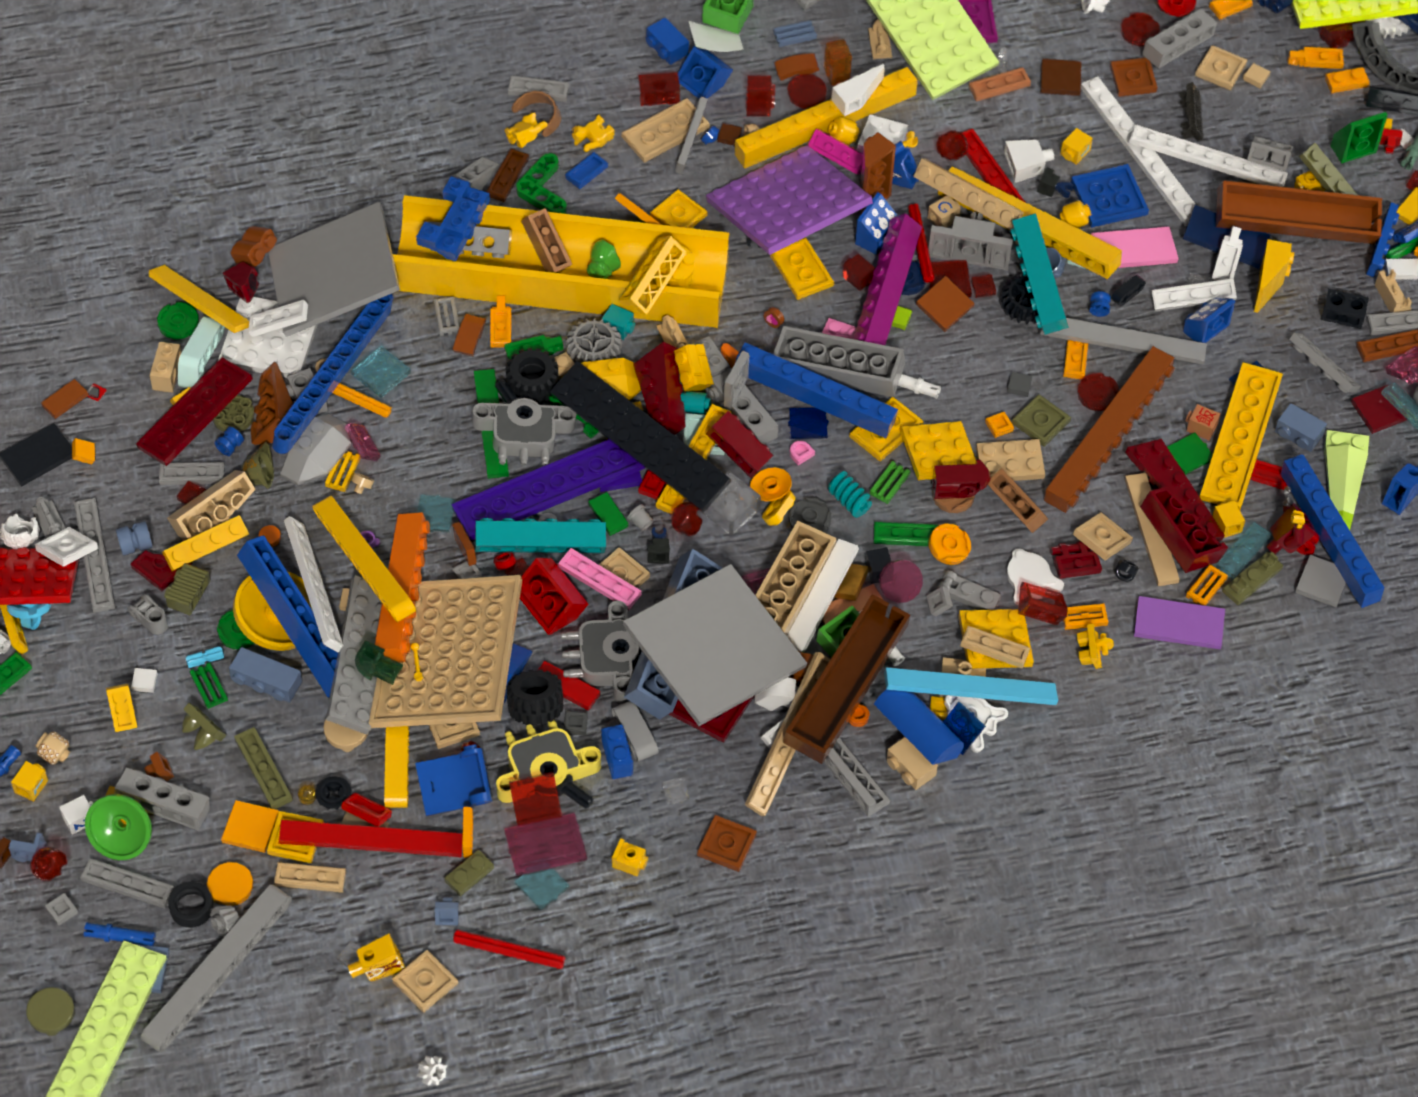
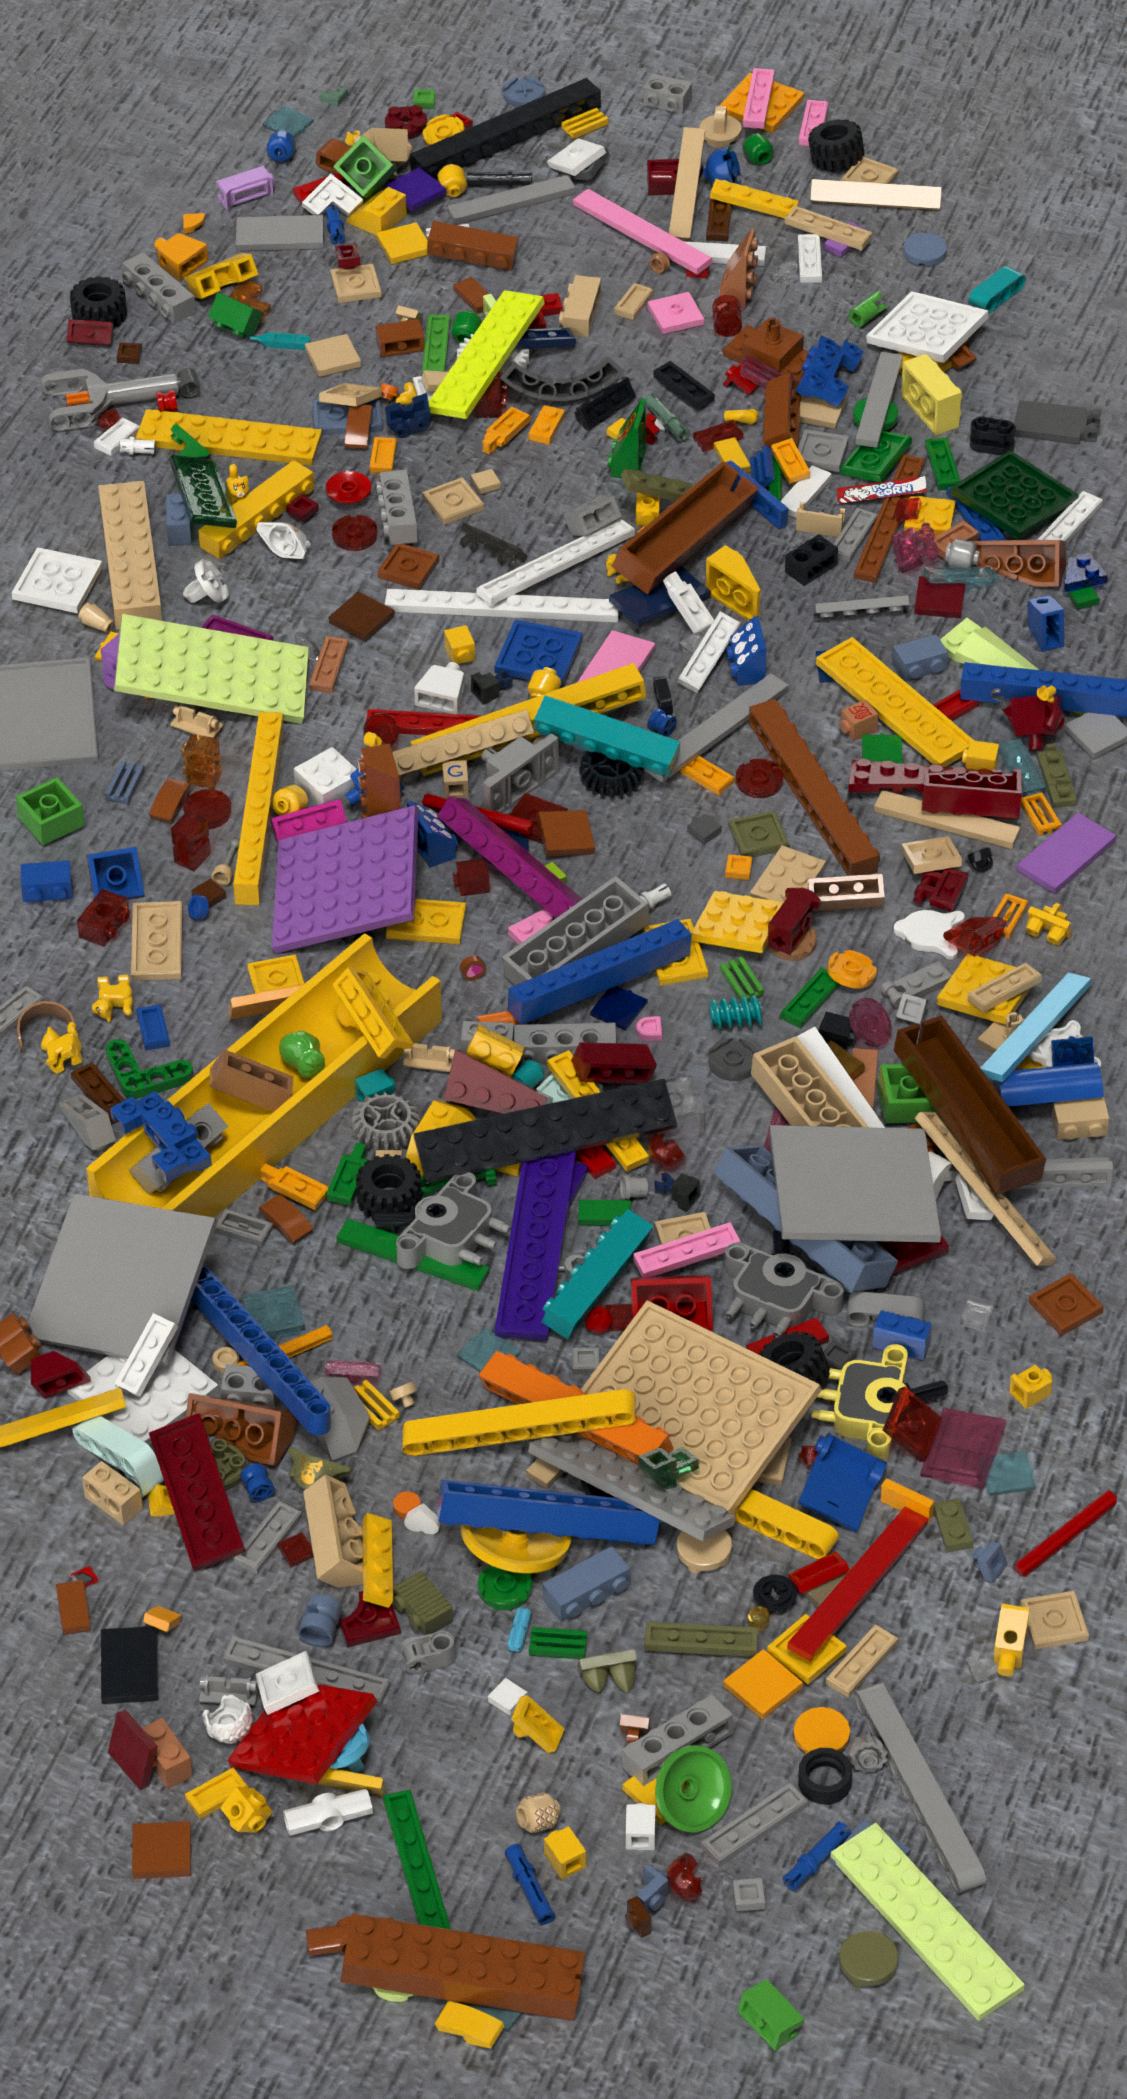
camera: 55 degrees left, 10 degrees down
green tile [157,302,199,340] -> none
white tile [284,516,343,652] -> none
yellow hinge [410,643,423,681] -> none
dark orange tile [452,522,477,566] -> none
light grey tile [675,97,708,174] -> none
white sticker [688,21,743,52] -> none
light grey tile [724,351,750,409] -> none
light orange dish [750,467,792,502] -> none
yellow plate [762,490,796,526] -> none
white slope [832,64,885,116] -> none
clear red plate [971,274,996,298] -> none

